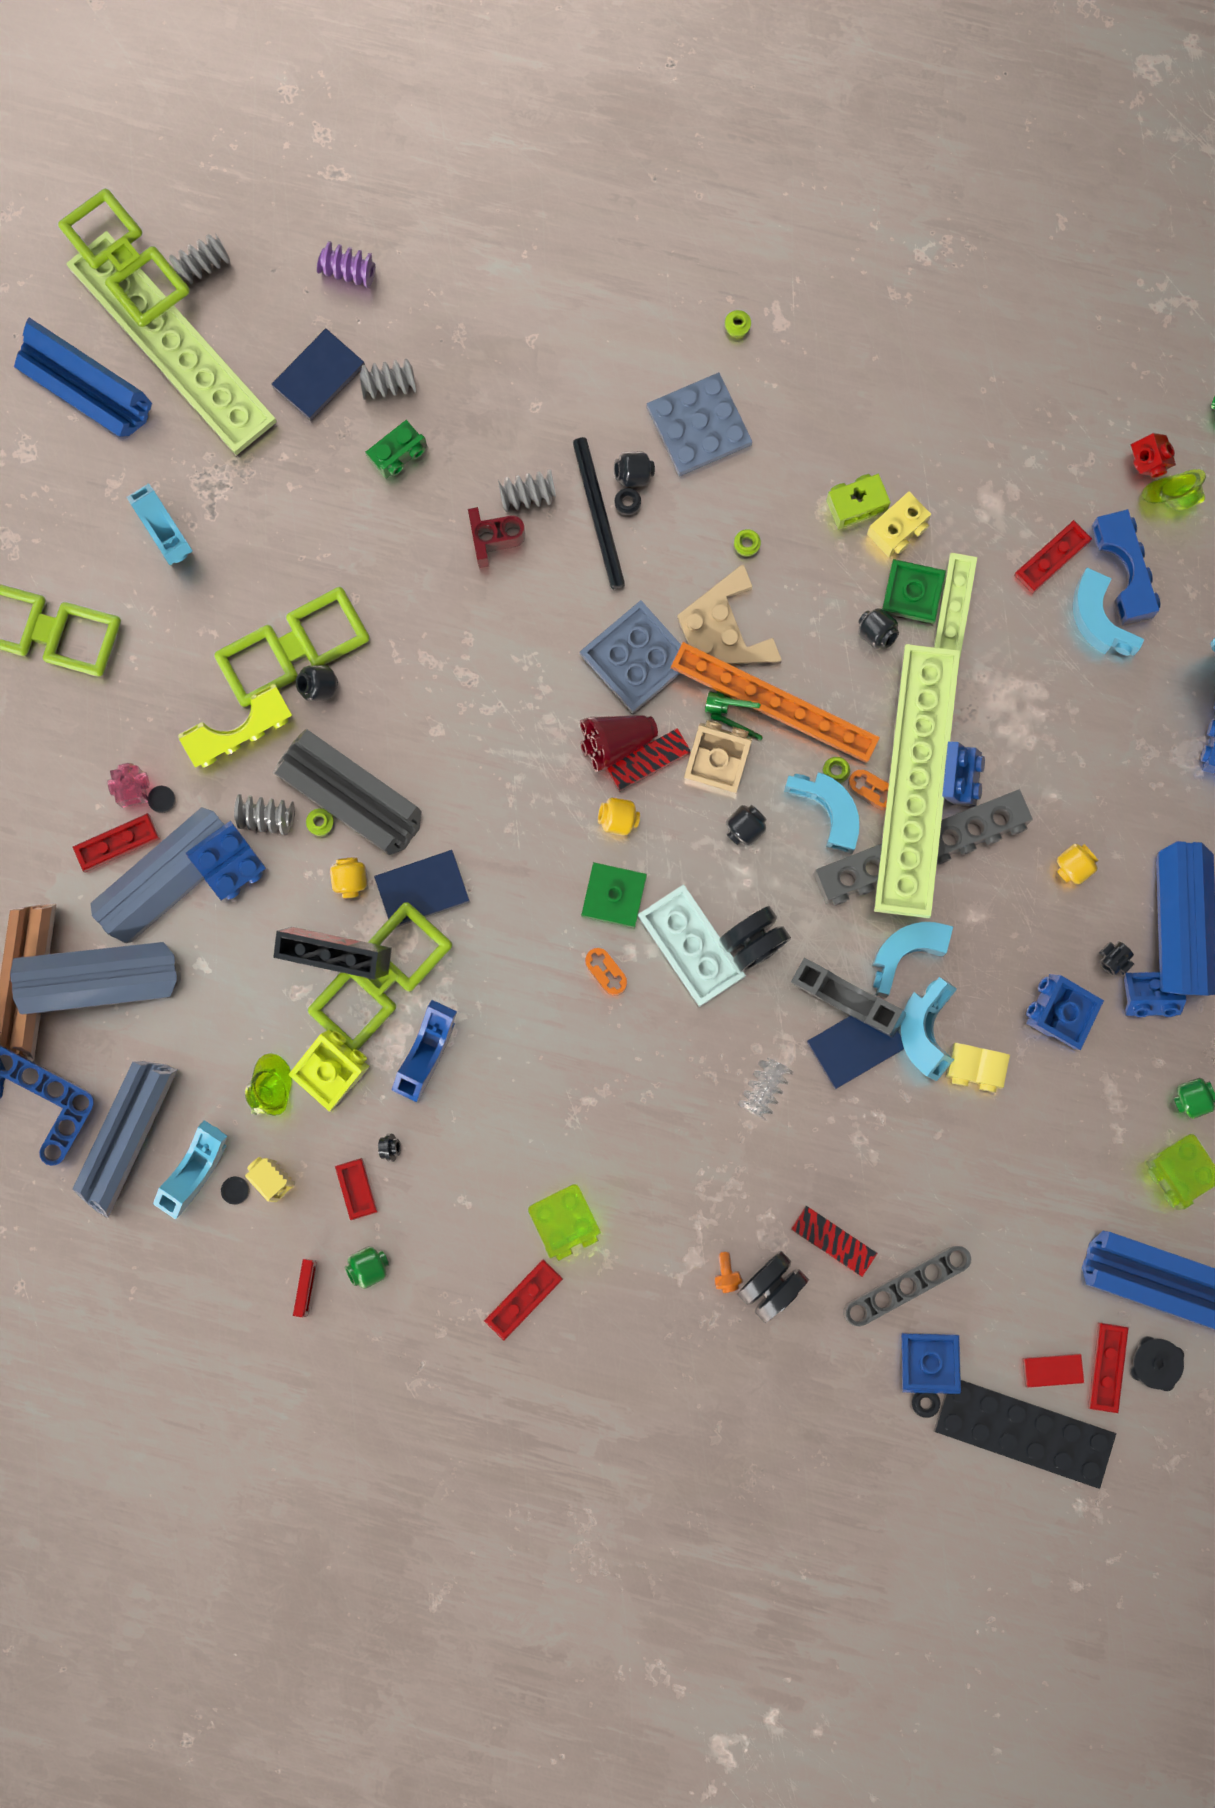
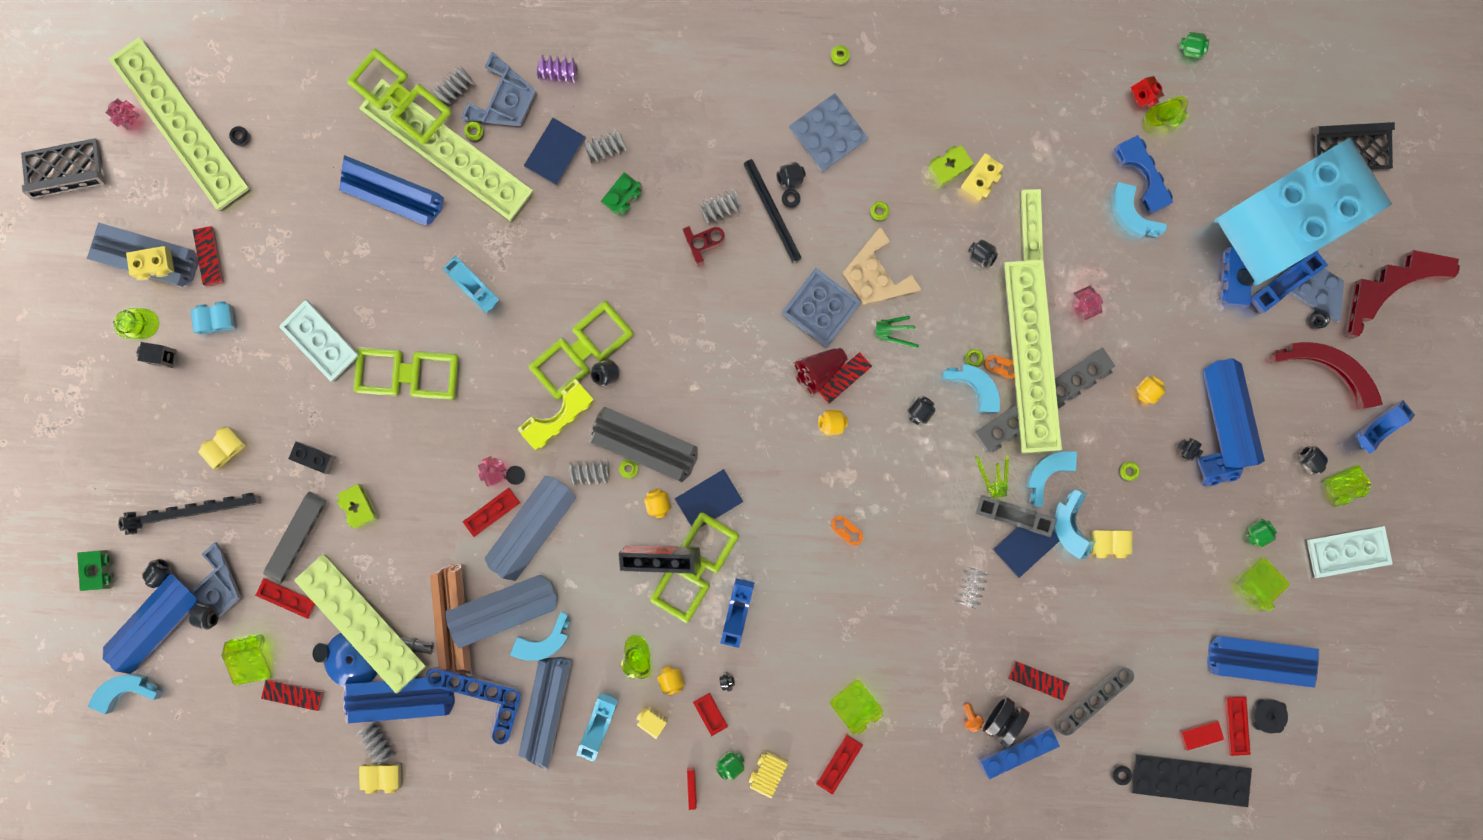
camera: 15 degrees left, 5 degrees up
blue plate [186,820,266,901] -> none
black piece [221,1176,250,1205] -> none
neon yellow plate [288,1030,370,1112] -> none
green plate [581,862,647,928] -> none
light aqua plate [638,884,746,1007] -> none
orange plate [670,642,880,763] -> none
tan plate [684,720,753,793] -> none
black wheel [719,906,791,972] -> none
green plate [882,559,946,624] -> none
blue plate [901,1333,961,1394] -> none
blue plate [942,741,985,807] -> none
red tile [1014,520,1092,594] -> none
blue plate [1026,974,1104,1050] -> none
none -> sand blue wing [461,52,537,126]
none -> lime plate [464,121,483,141]
none -> medium azure arch [510,611,571,661]
none -> yellow head [657,666,685,696]
none -> light yellow brick [748,751,788,798]
none -> clear neon green plant [975,456,1009,498]
none -> blue arch [978,726,1060,779]
none -> clear pink brick [1073,285,1103,320]
none -> lime plate [1120,462,1140,481]

